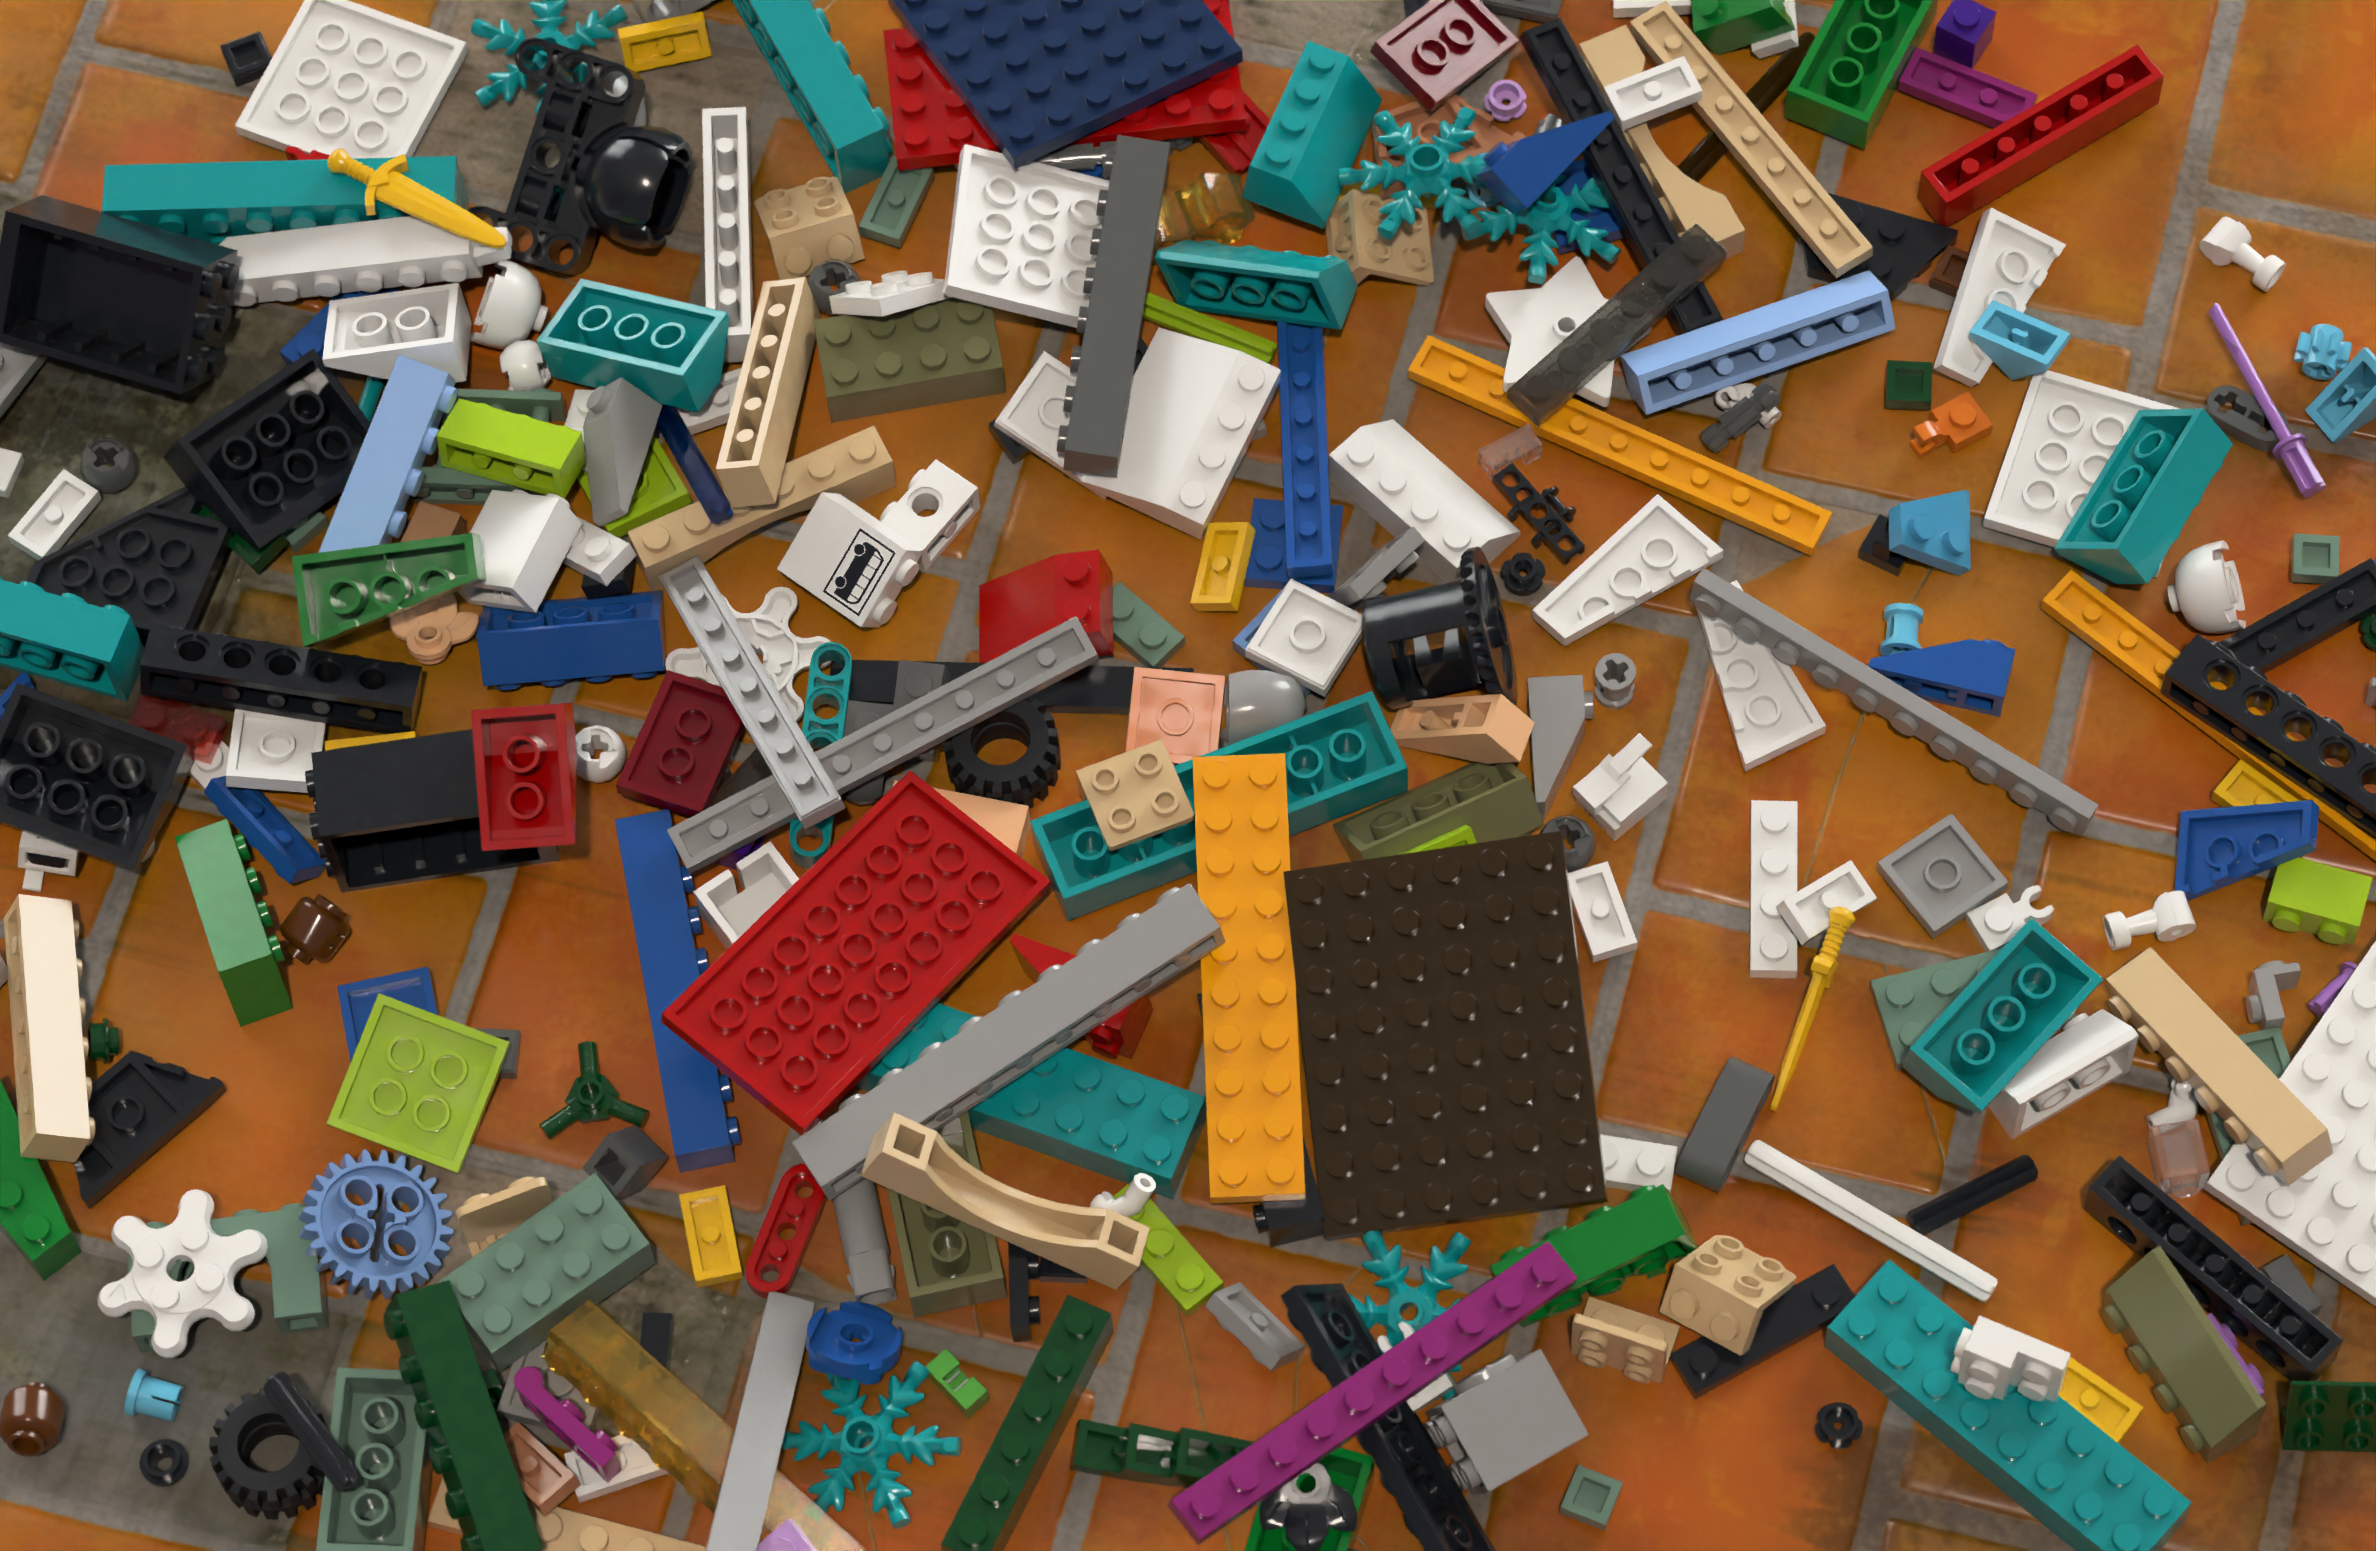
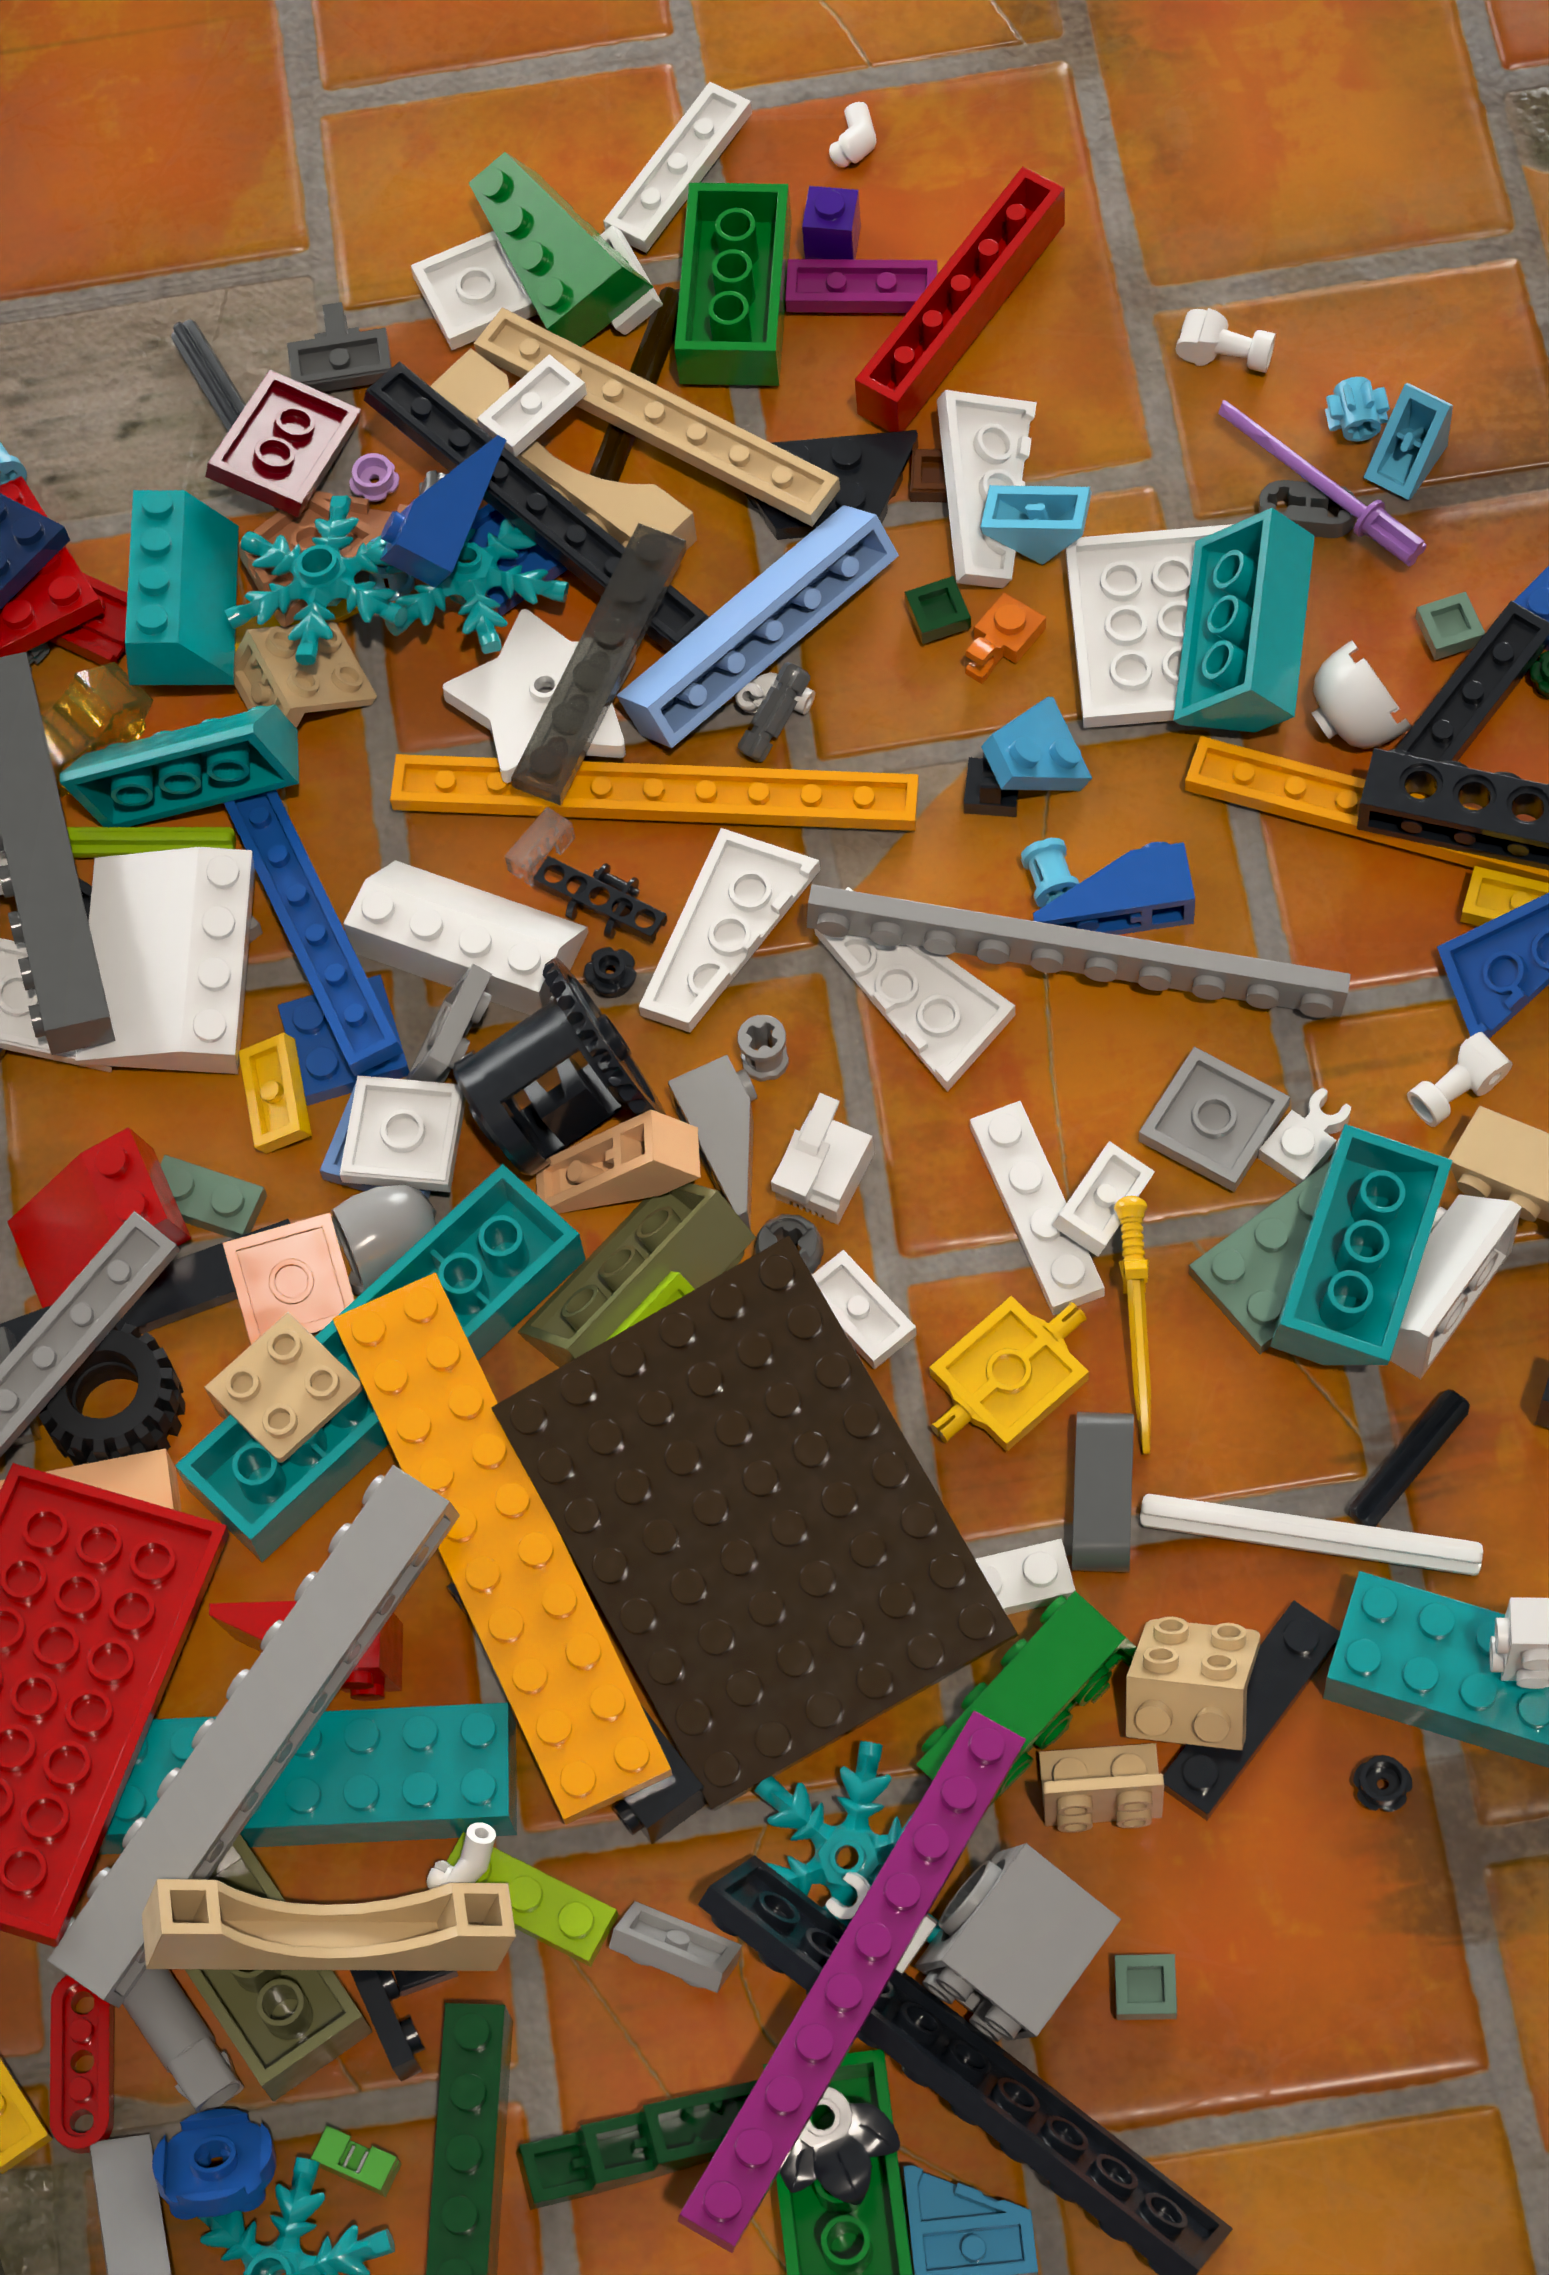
camera: 20 degrees left, 0 degrees up
none -> yellow plate [929,1296,1089,1452]

